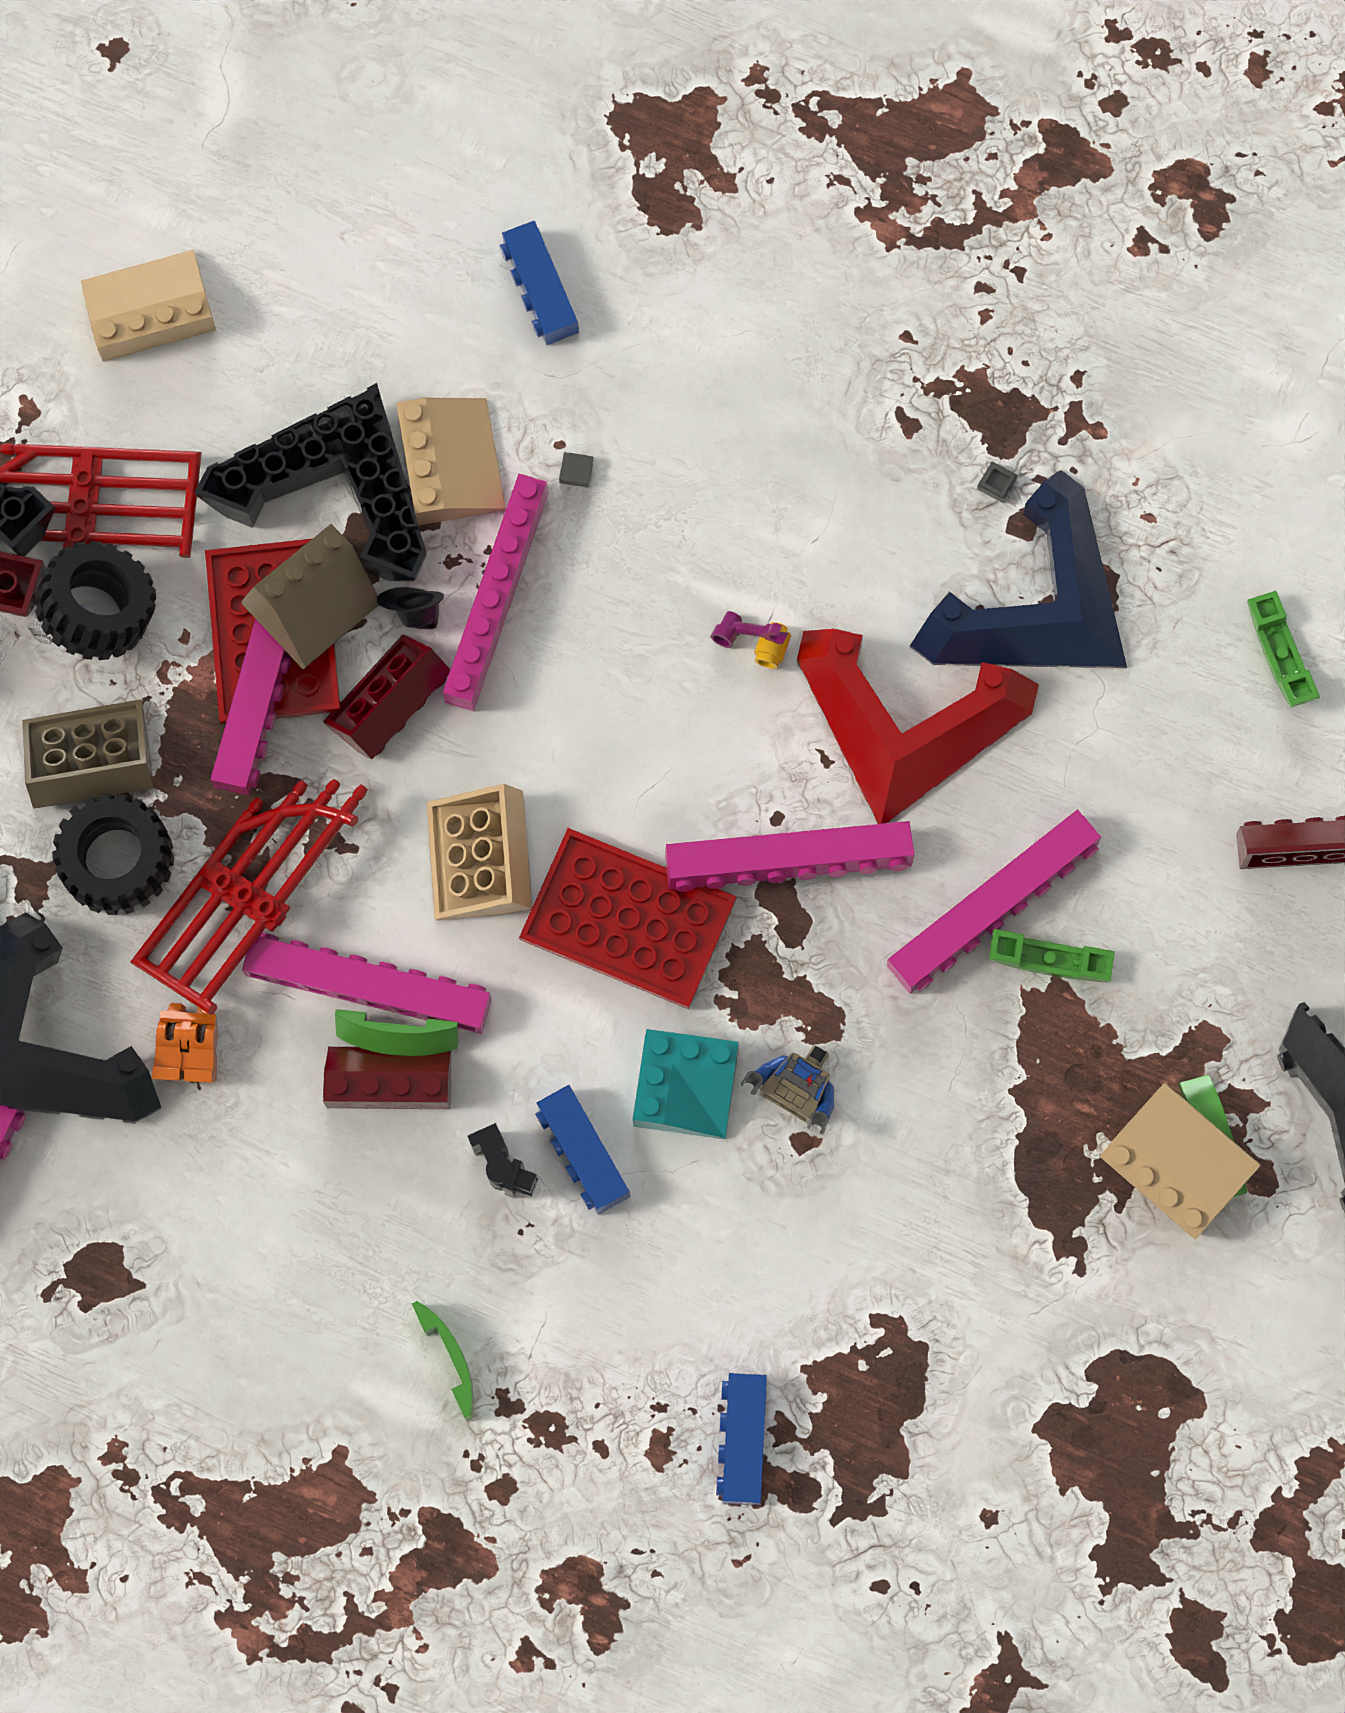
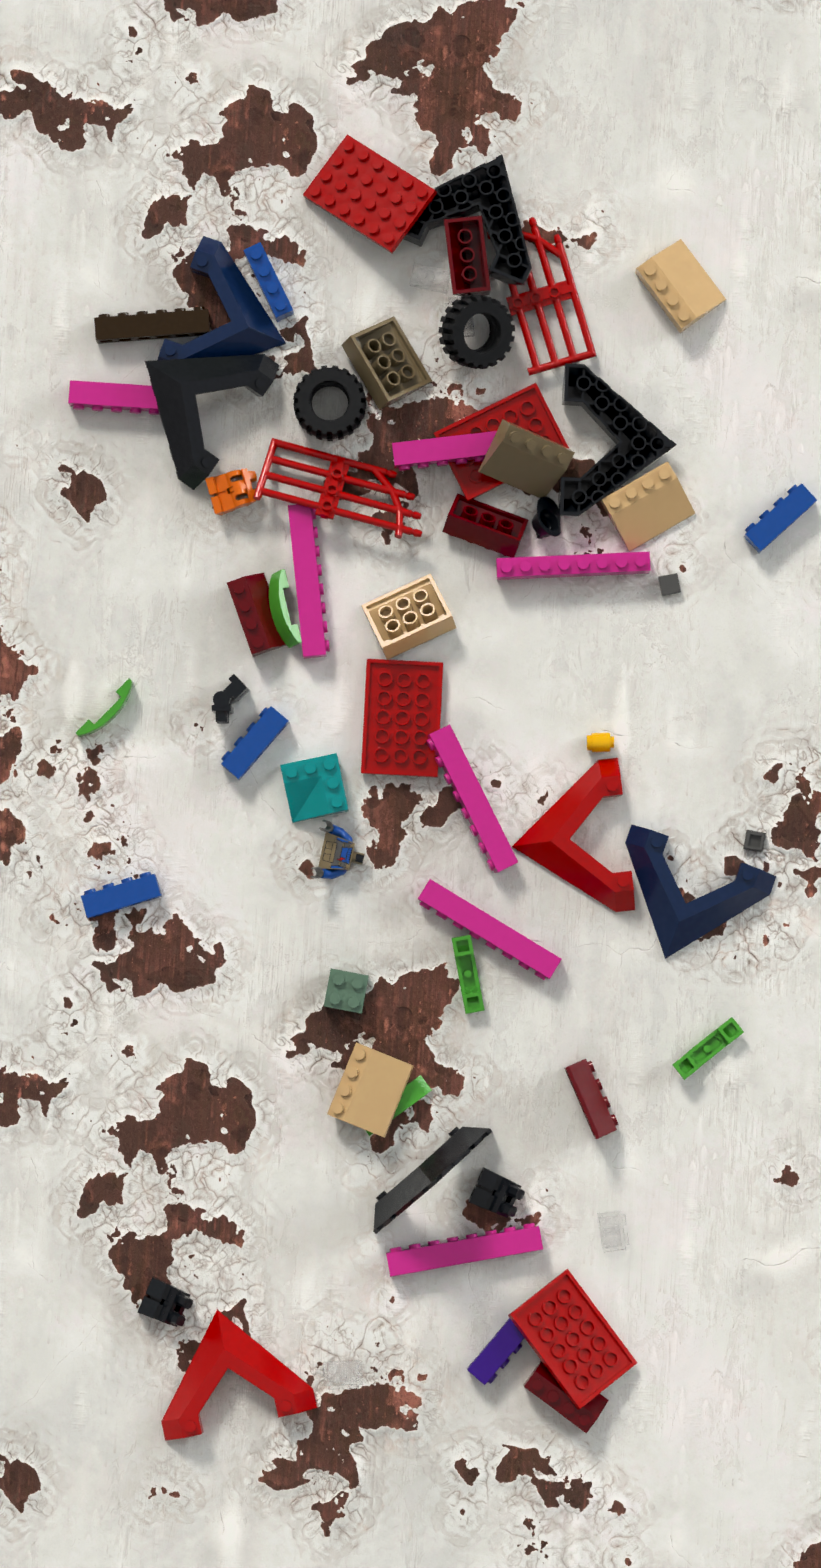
camera: 70 degrees right, 10 degrees up
magenta brick [710,611,788,648] -> none
none -> sand green piece [324,968,369,1014]

